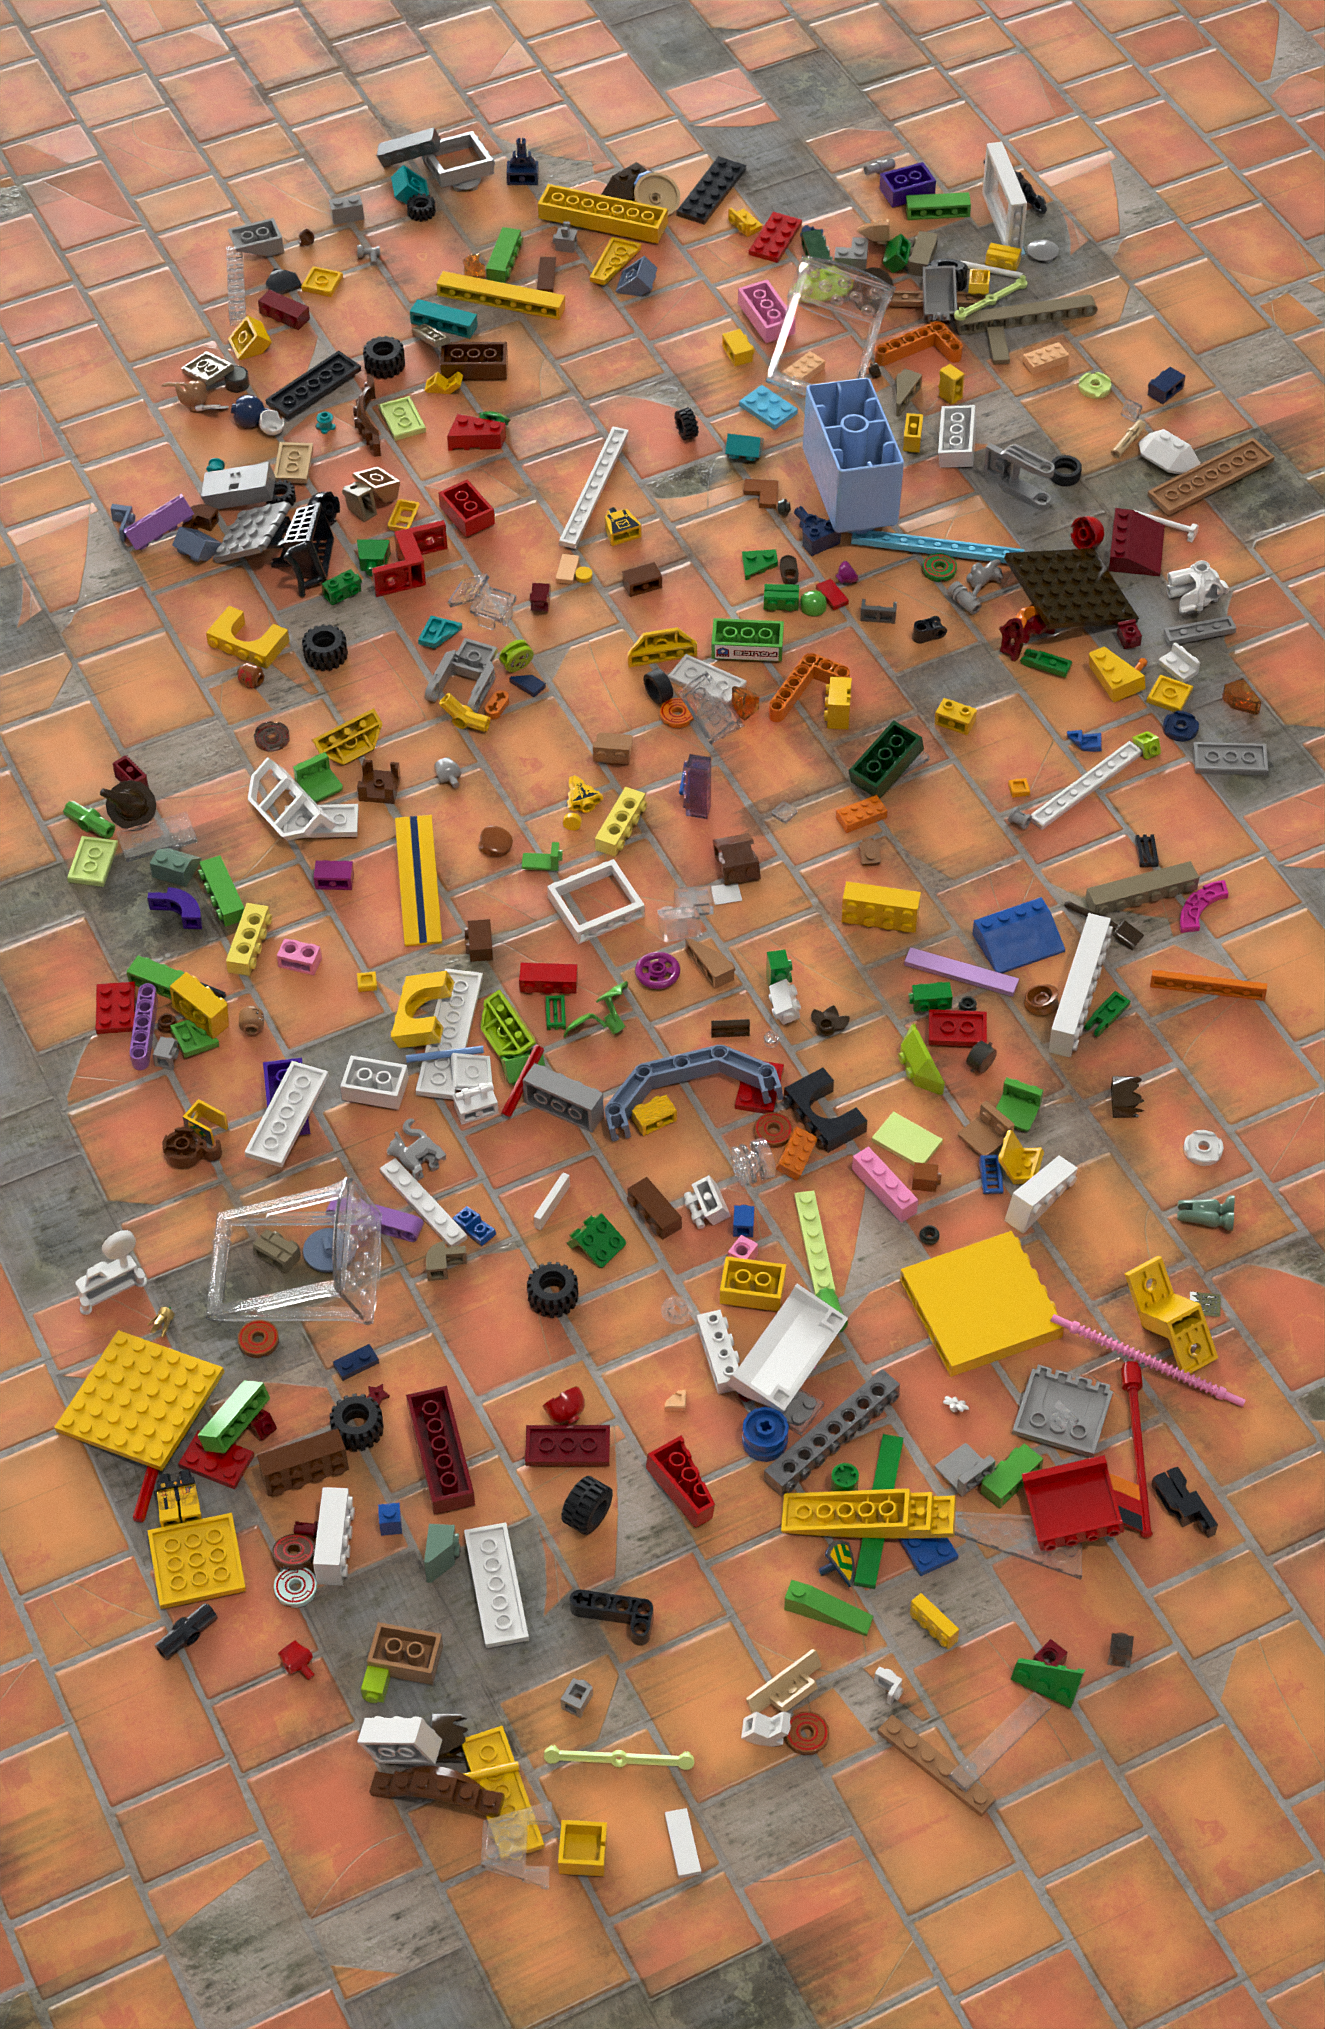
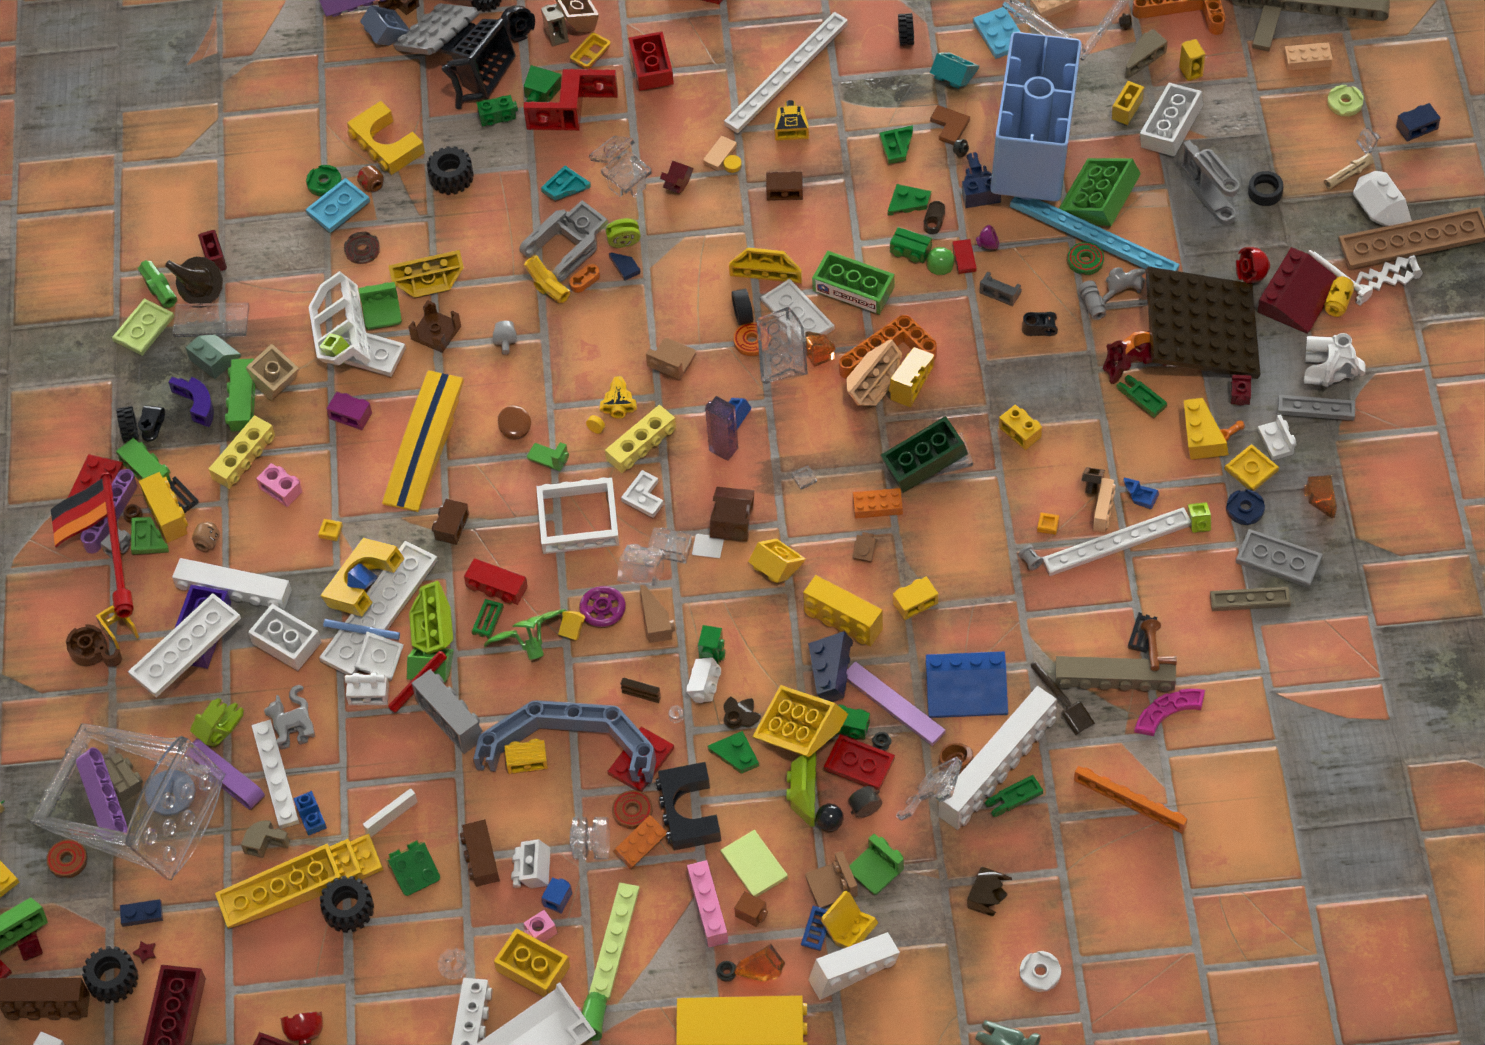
camera: 25 degrees right, 5 degrees up
none -> flag [51,473,134,618]
none -> medium lavender beam [76,747,128,843]
none -> black tyre [116,406,139,441]
none -> black piece [138,405,165,442]
none -> white brick [172,558,292,610]
none -> lime piece [190,698,244,747]
none -> yellow slope [215,833,384,929]
none -> tan slope [246,344,299,401]
none -> green tile [306,165,342,197]
none -> medium azure plate [306,178,370,233]
none -> lime brick [319,333,350,364]
none -> blue slope [347,564,378,589]
none -> yellow tile [558,611,585,640]
none -> white plate [621,470,664,518]
none -> green wing [708,731,759,774]
none -> clear orange slope [734,944,785,982]
none -> yellow slope [748,538,806,583]
none -> yellow slope [752,685,848,757]
none -> dark blue wedge [808,631,853,702]
none -> black piece [816,803,844,832]
none -> light nougat wedge [846,340,902,406]
none -> green wing [879,125,913,164]
none -> yellow brick [893,576,939,620]
none -> clear wing [896,757,962,821]
none -> bright green slope [1059,158,1141,226]
none -> dark brown tile [1082,467,1105,494]
none -> light nougat piece [1093,478,1116,532]
none -> dark orange piece [1141,619,1177,671]
none -> dark tan tile [1210,587,1291,611]
none -> yellow piece [1325,276,1354,317]
none -> white piece [1356,255,1422,291]

